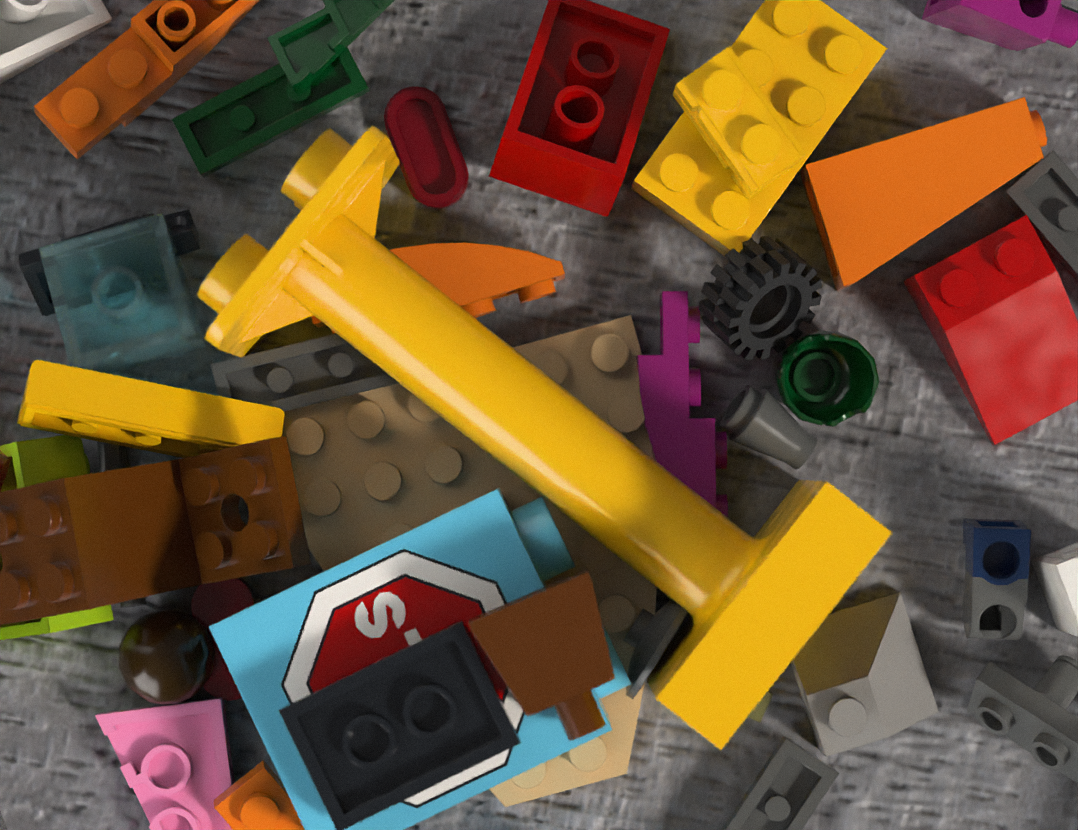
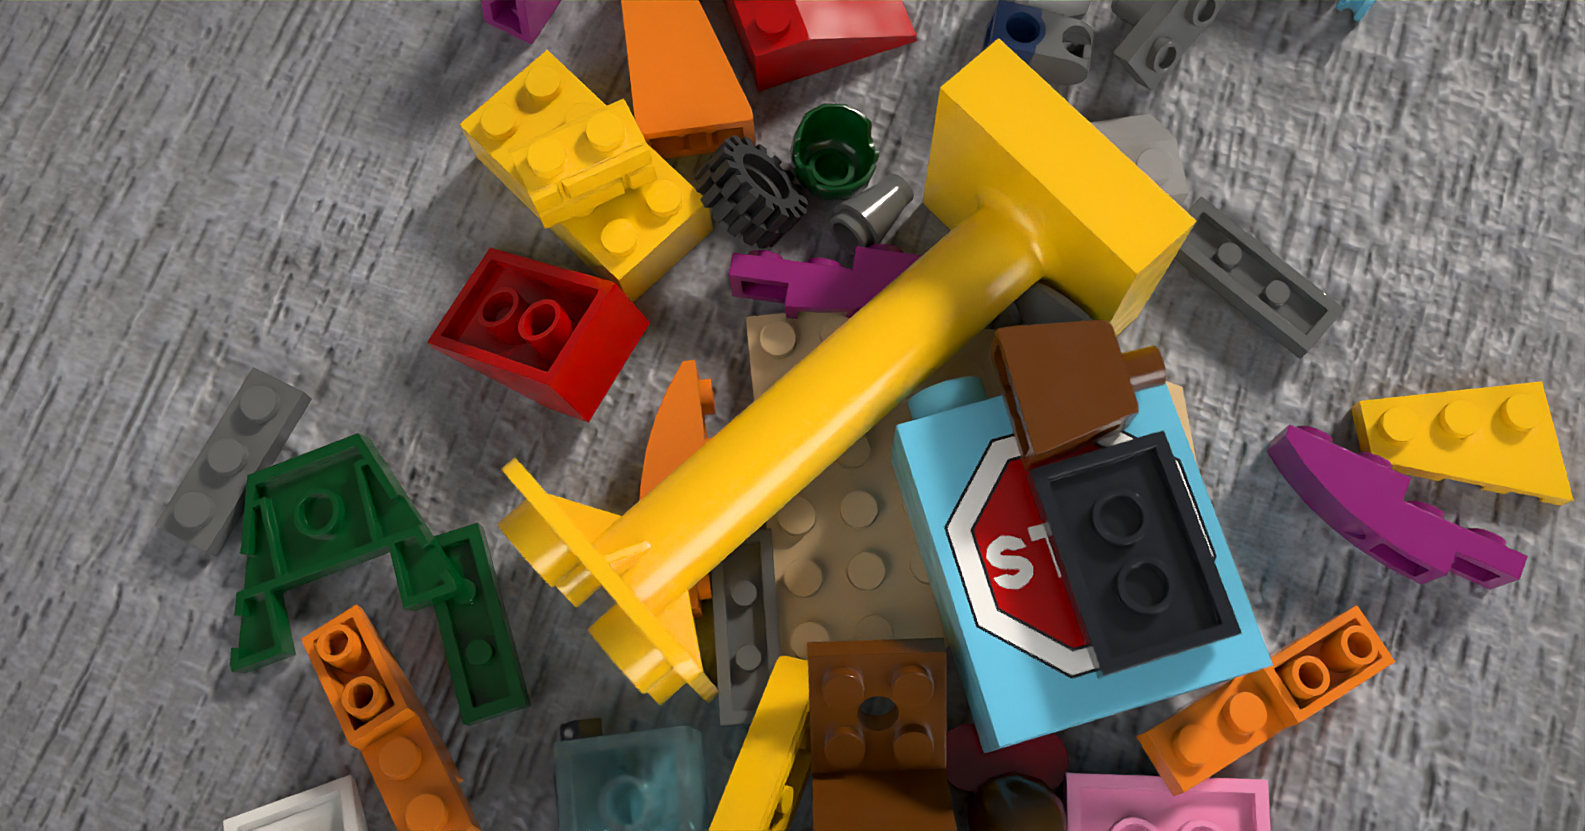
camera: 80 degrees left, 15 degrees down
dark red tile [384,86,469,209] -> none

